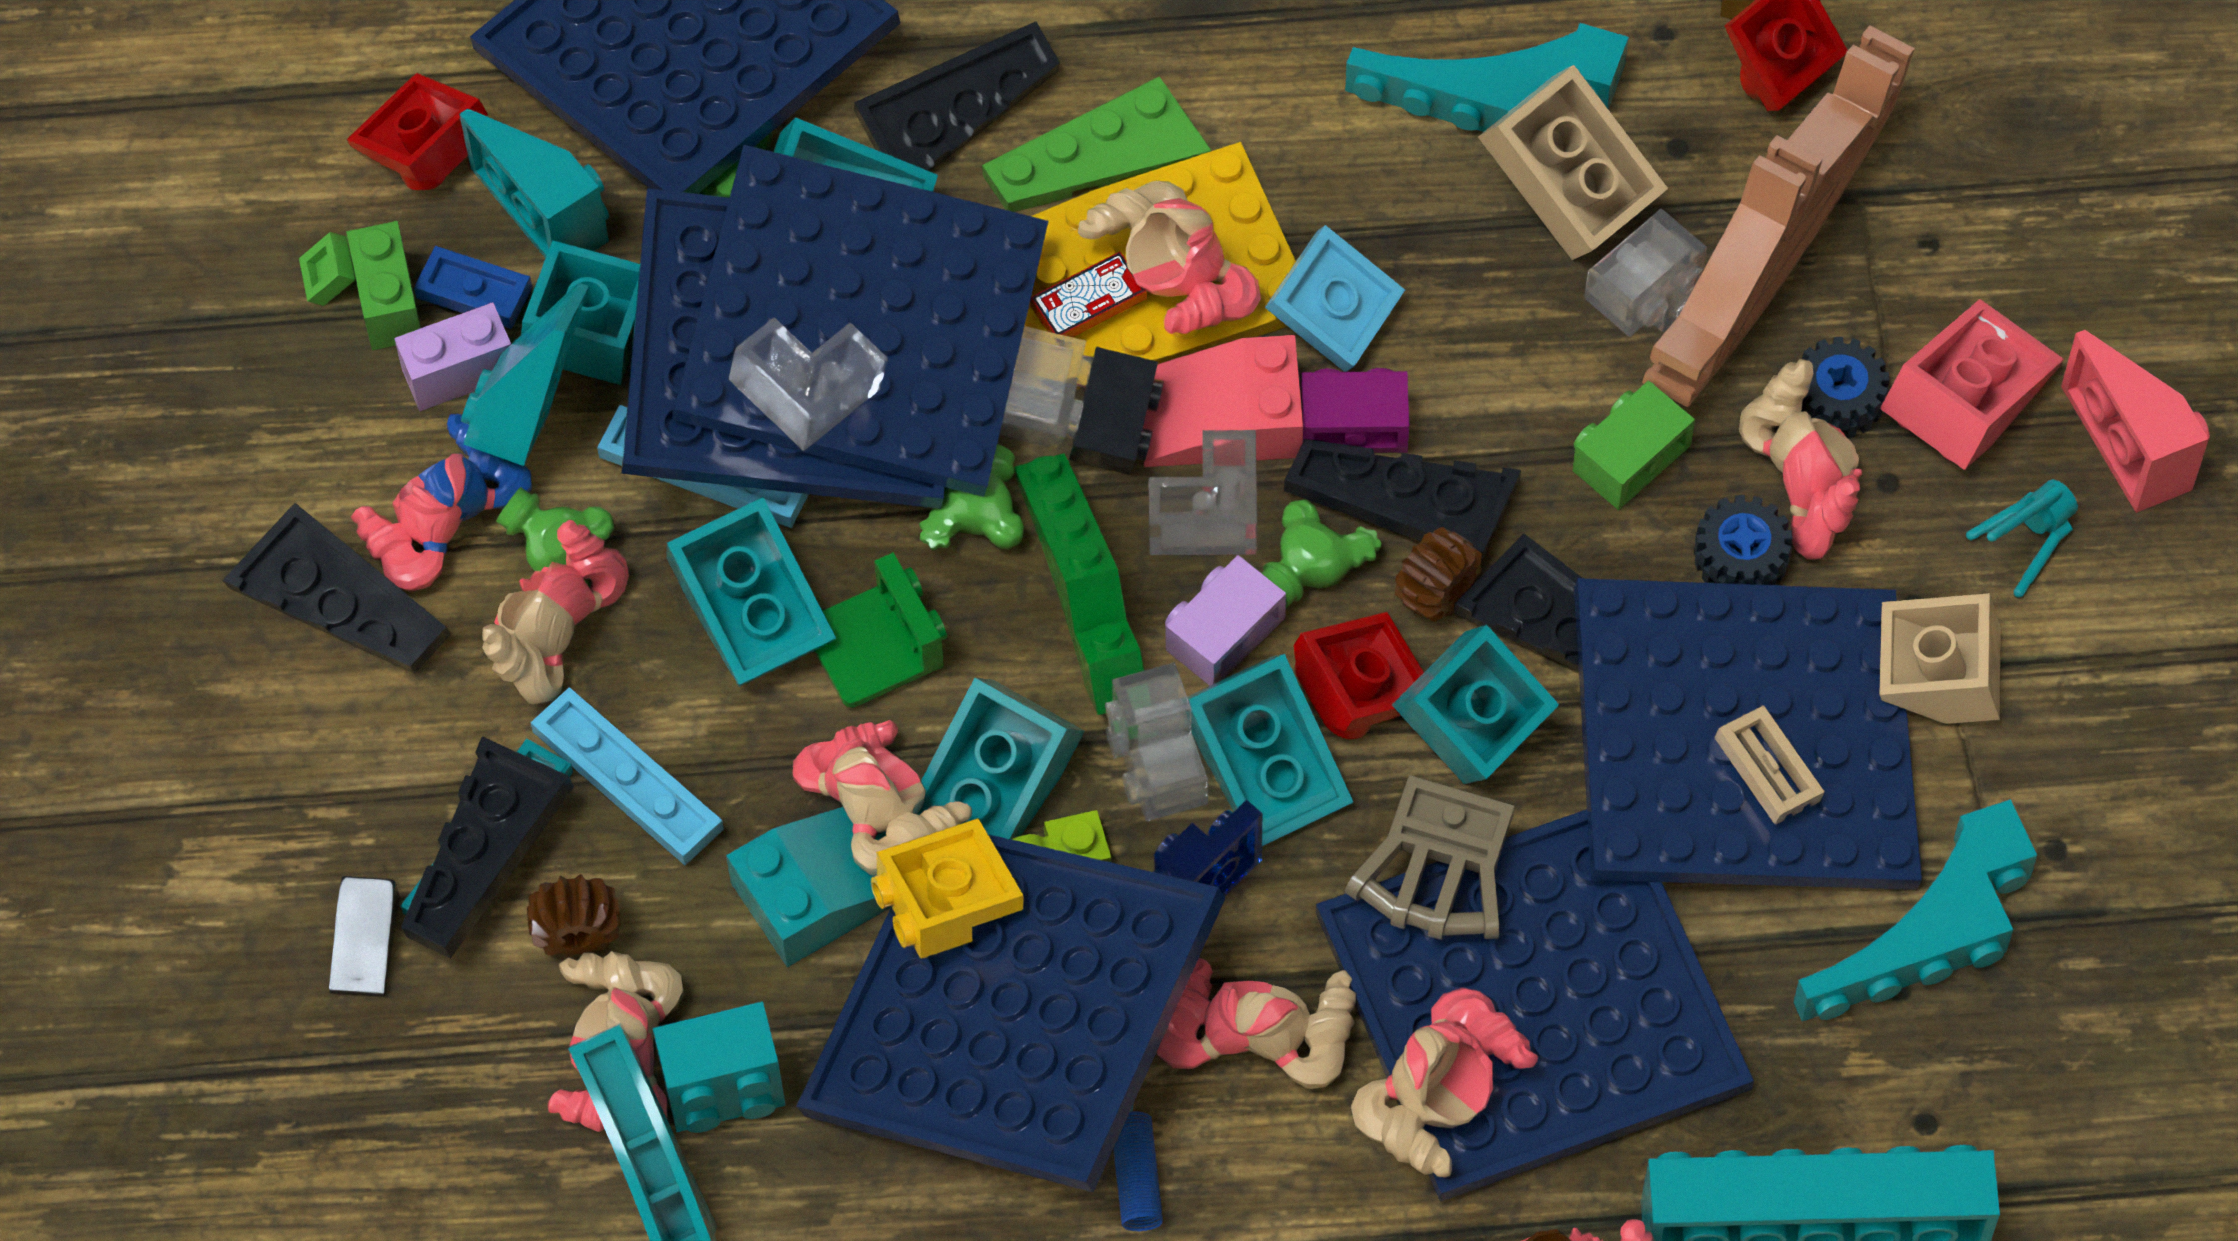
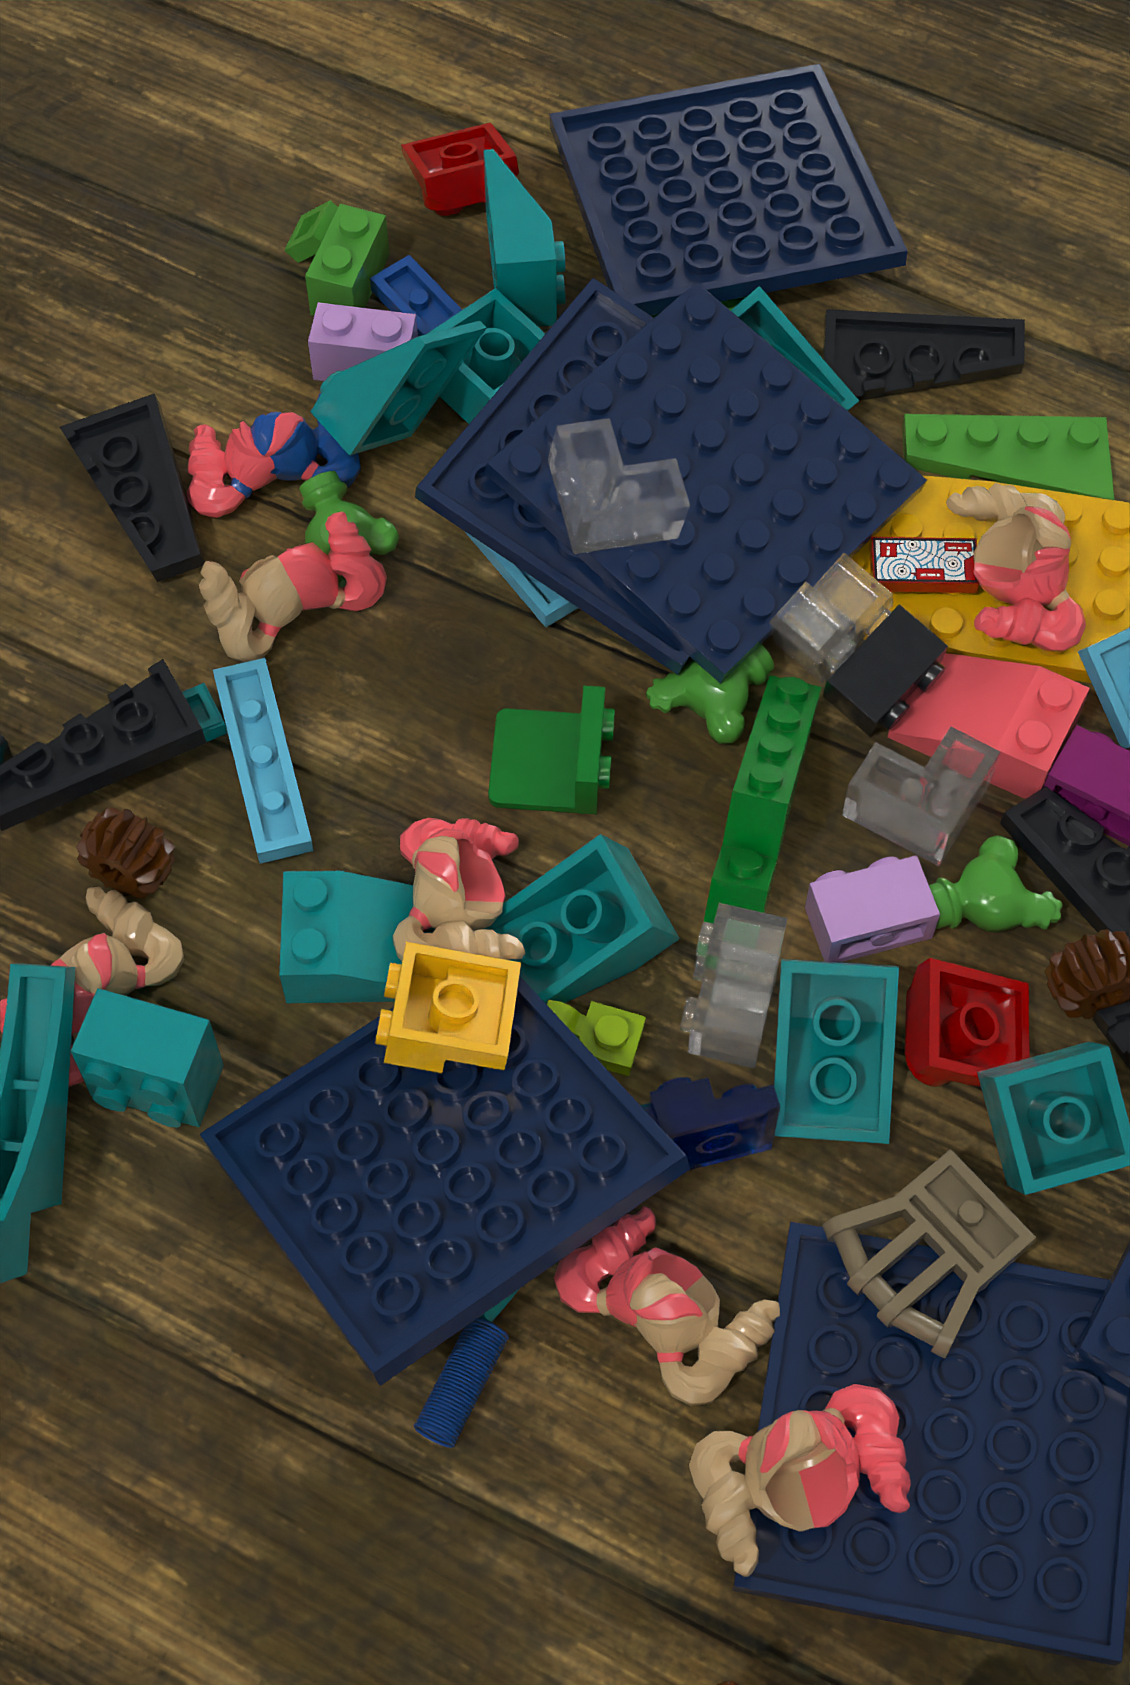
camera: 30 degrees right, 0 degrees up
teal slope [666,497,836,687] -> none

